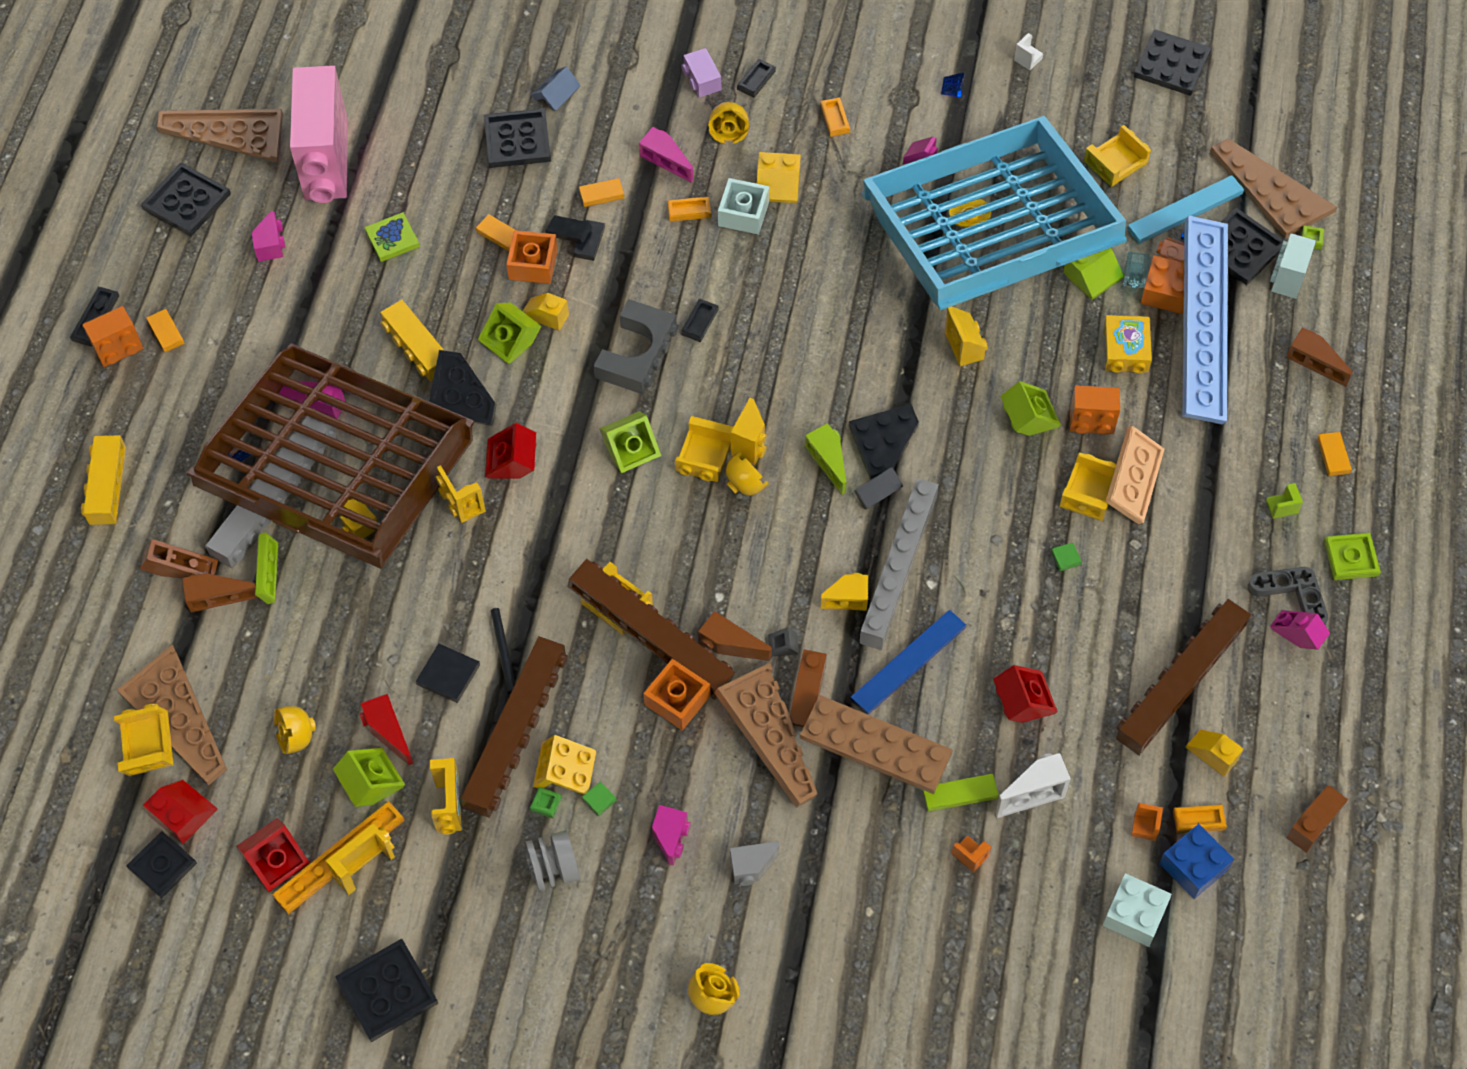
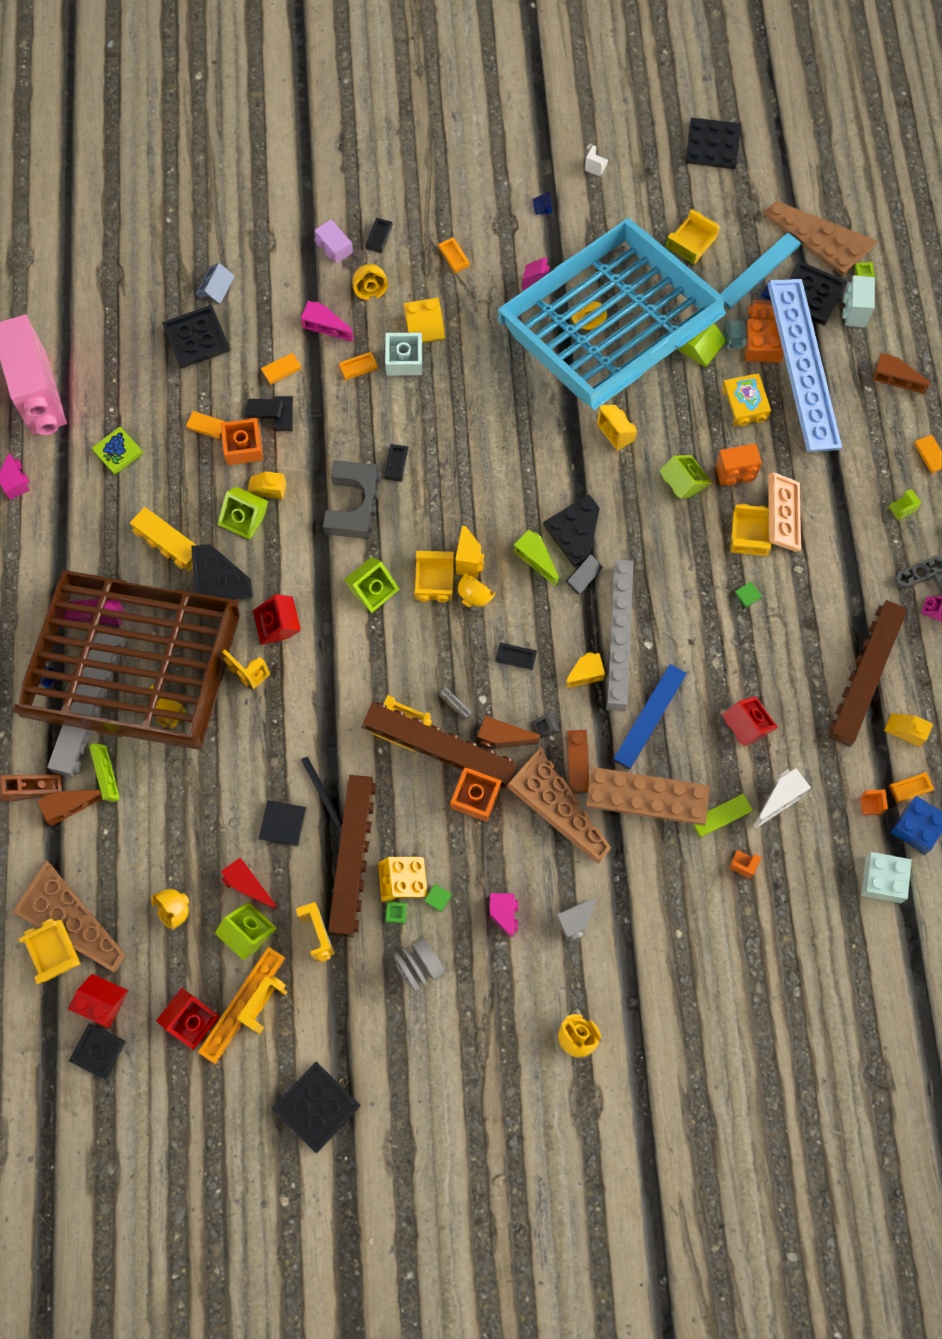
camera: 15 degrees left, 10 degrees up
none -> light grey axle [439,688,471,720]
none -> black tile [496,643,537,670]

